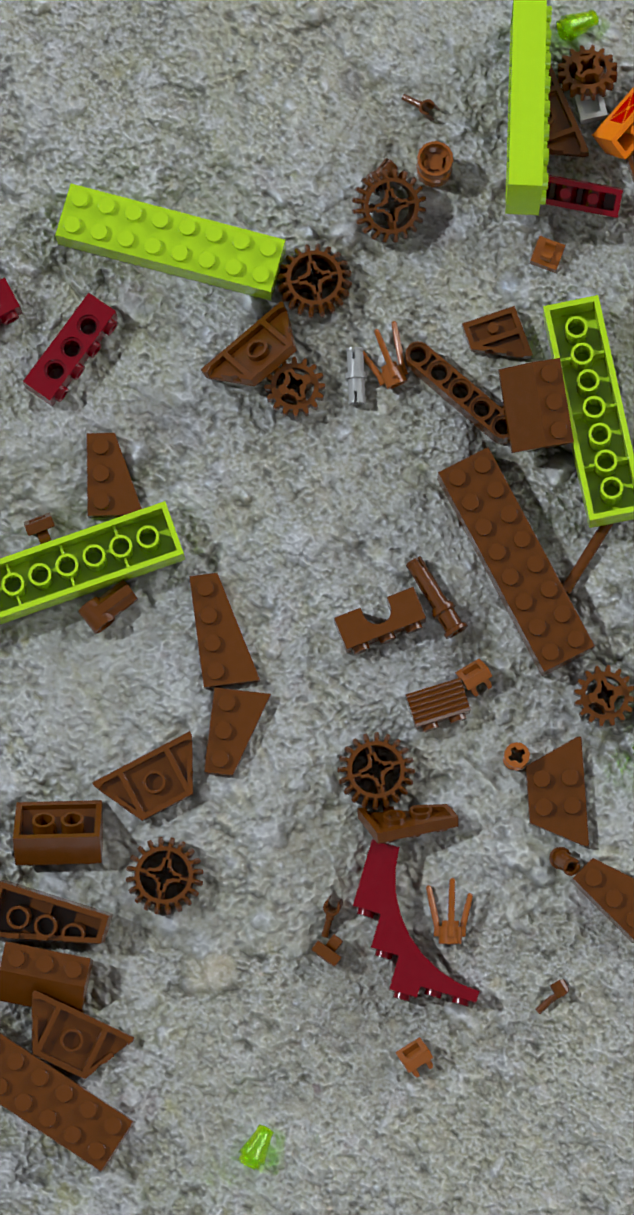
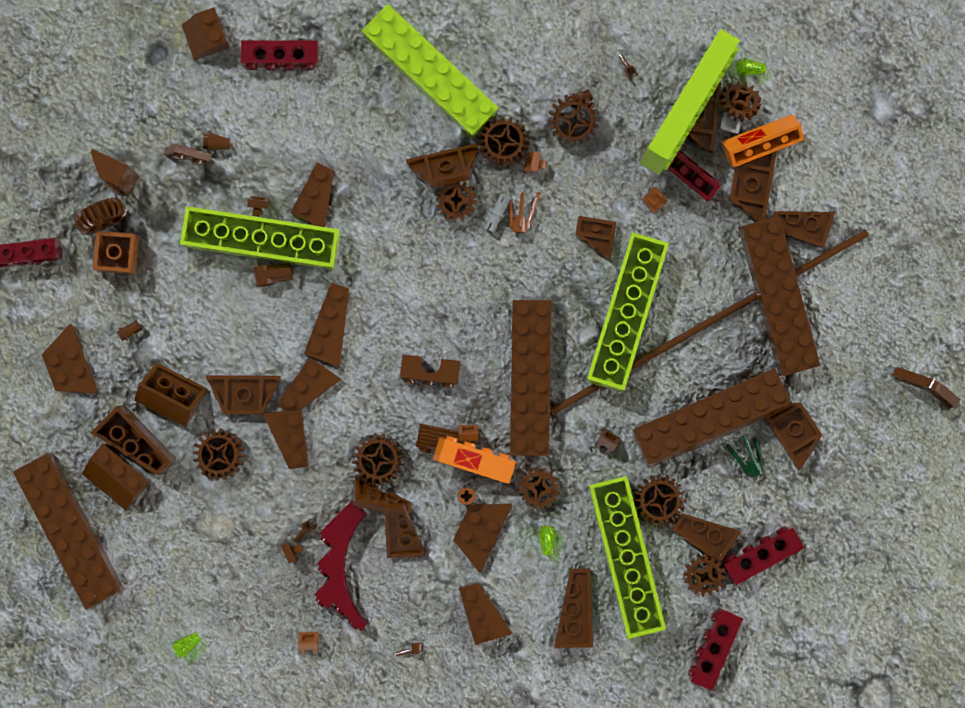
camera: 25 degrees right, 5 degrees up
dark red brick [23,293,118,407] -> none
reddish brown wing [32,989,134,1079] -> none
reddish brown beam [405,341,510,444] -> none
reddish brown pin [406,556,468,639] -> none
dark orange wheel [416,141,453,187] -> none
dark orange plant [426,878,473,944] -> none
reddish brown slope [498,358,574,453] -> none
reddish brown pin [549,847,580,876] -> none
none -> reddish brown wing [263,409,309,469]
none -> reddish brown wing [384,504,426,558]
none -> orange brick [433,436,516,484]
none -> dark orange tile [523,151,547,174]

